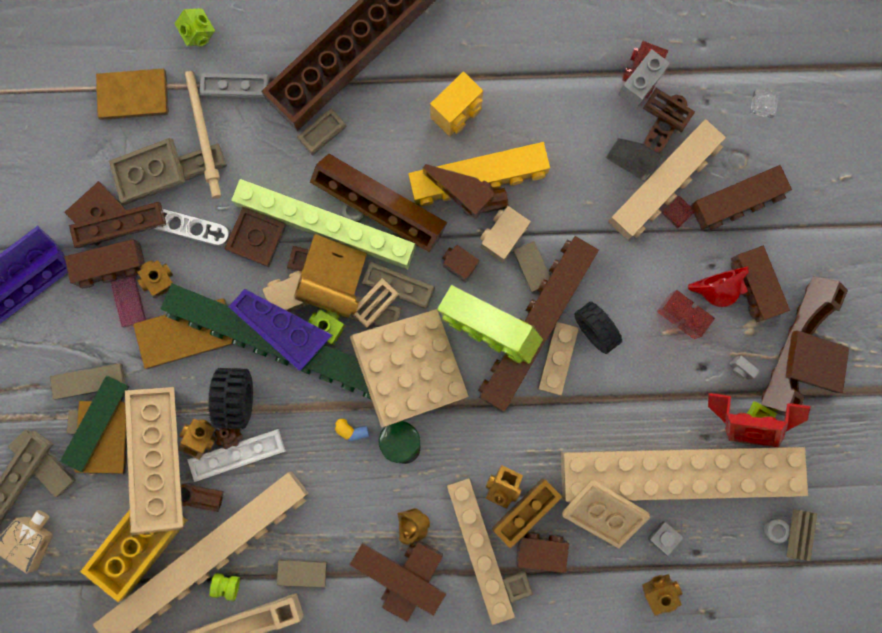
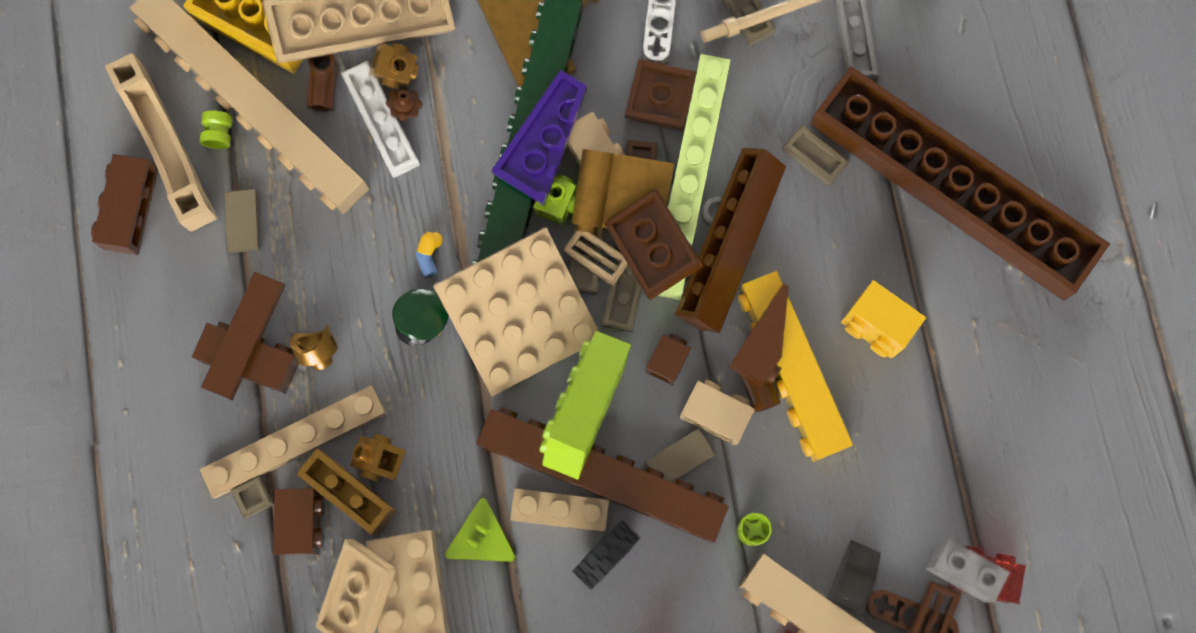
camera: 85 degrees right, 5 degrees down
black tyre [208,368,253,429] -> none
none -> lime piece [445,498,515,562]
none -> reddish brown tile [604,189,704,300]
none -> lime wheel [737,513,772,546]

